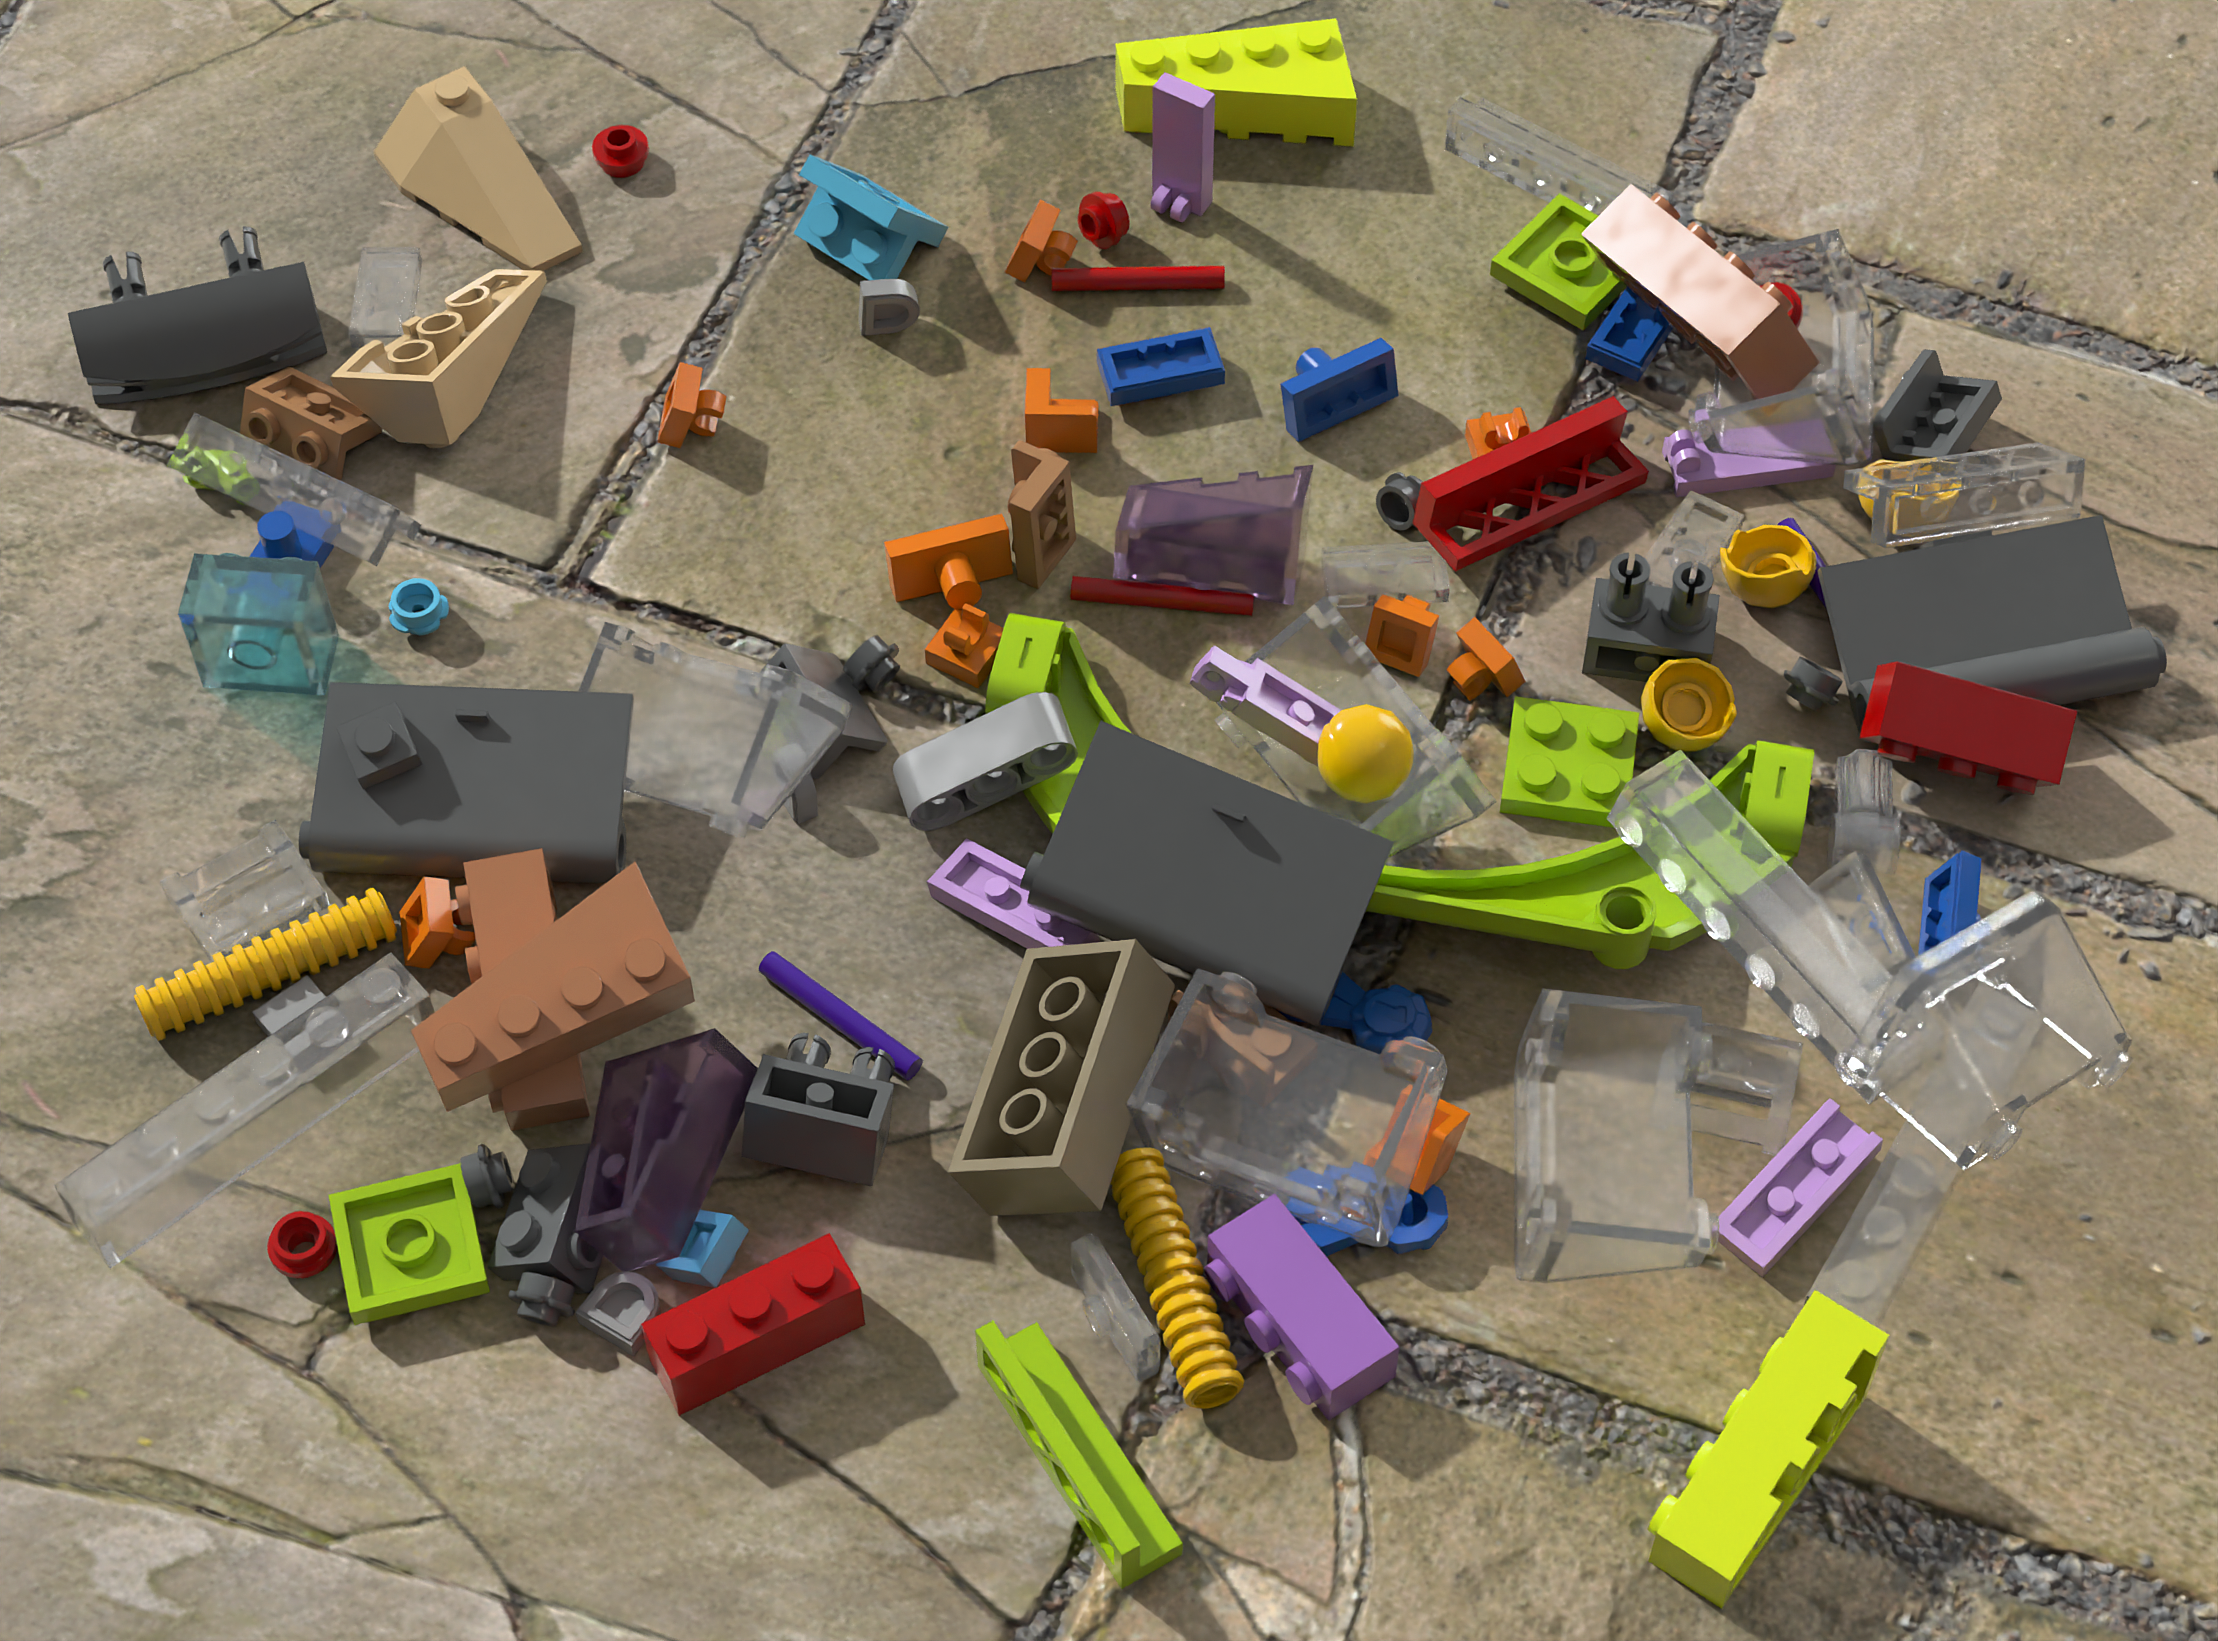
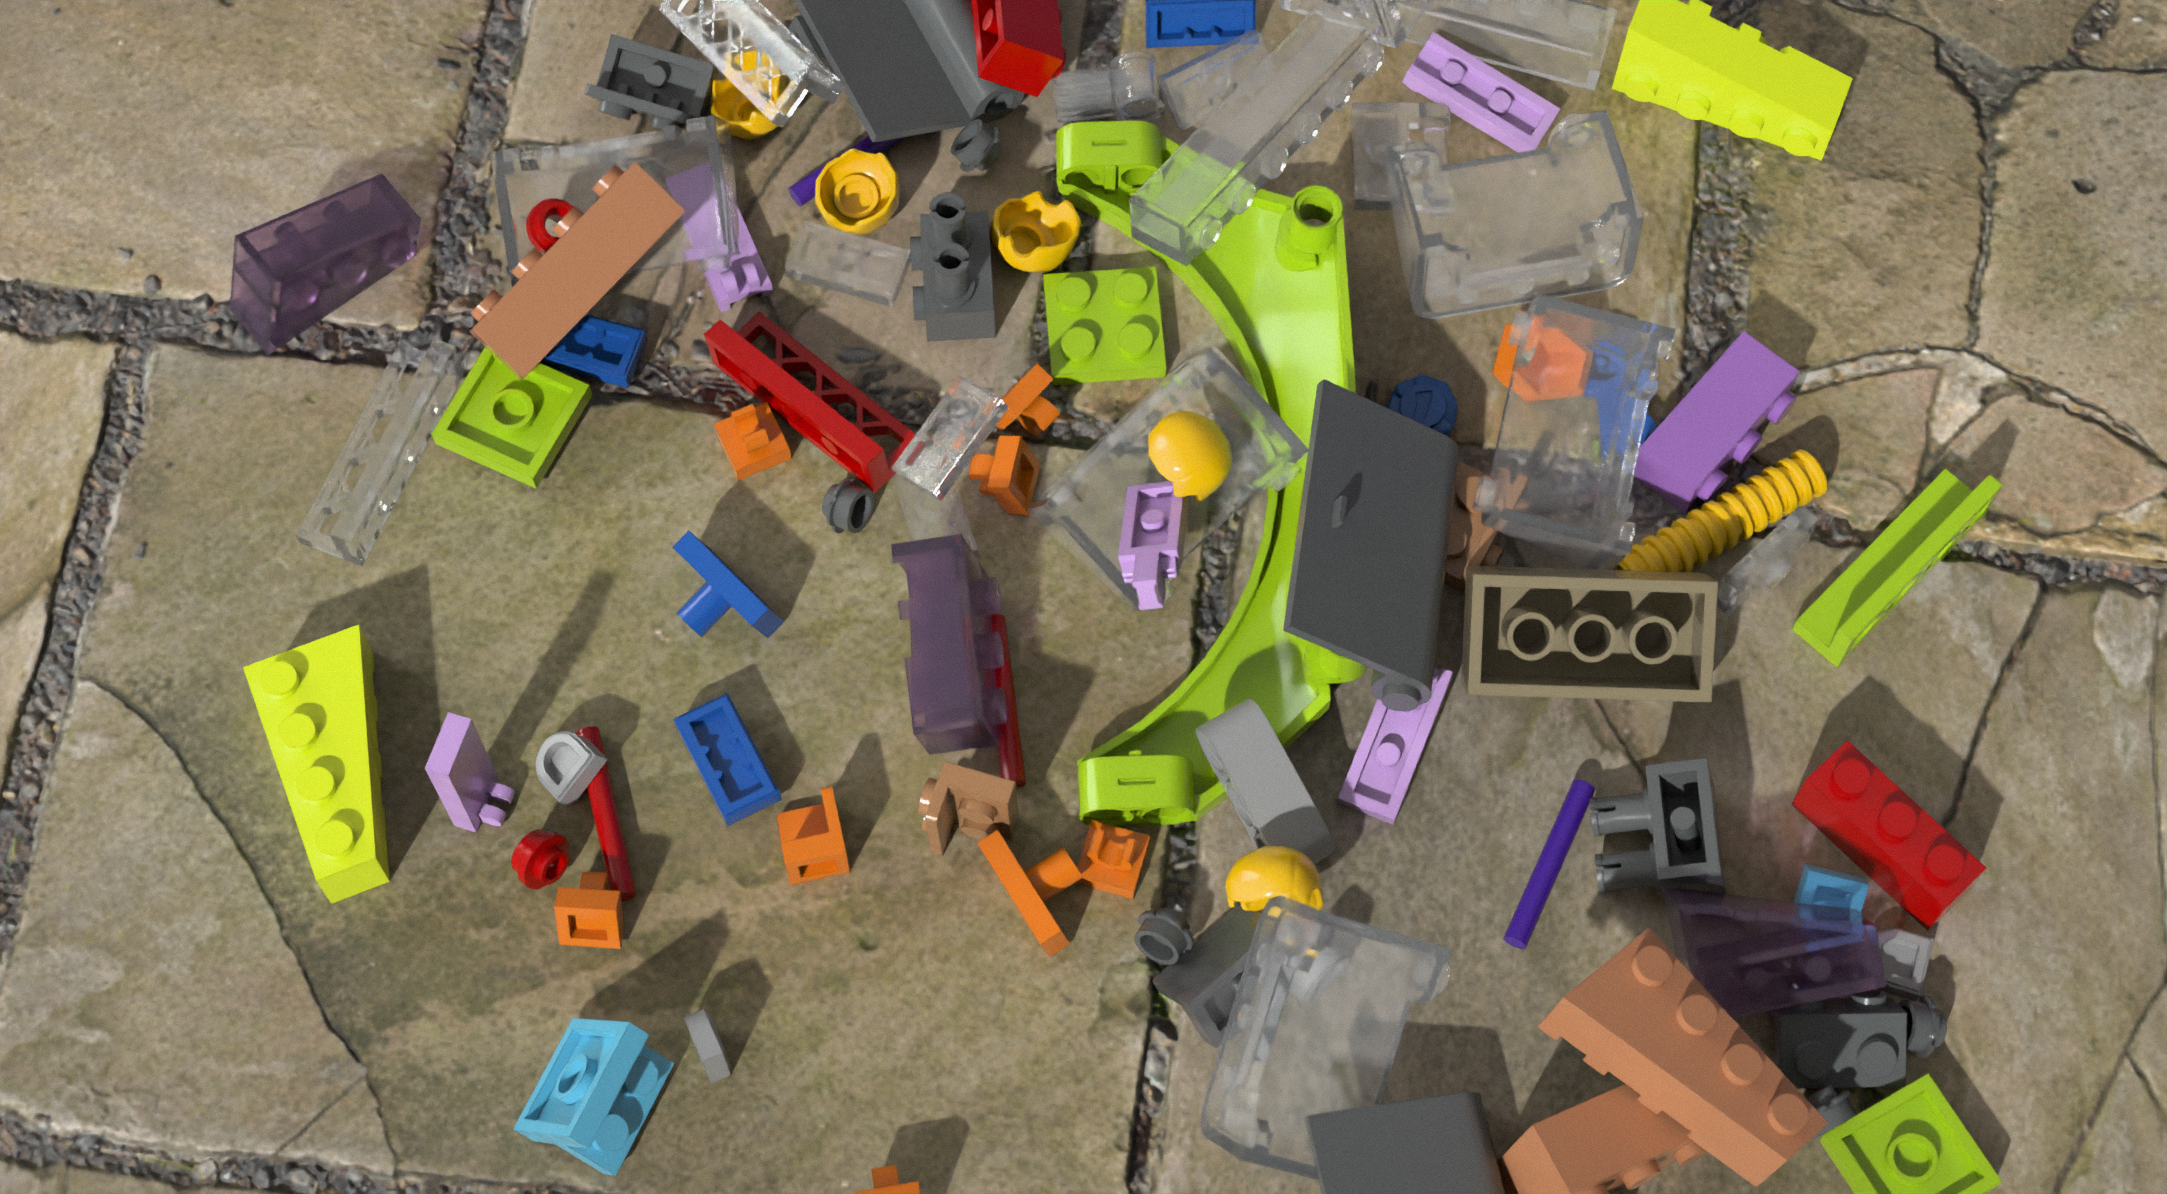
camera: 105 degrees left, 10 degrees up
none -> clear purple wedge [230,173,421,355]
none -> light grey tile [536,731,608,806]
none -> clear plate [891,375,1009,502]
none -> yellow hair [1225,846,1323,911]

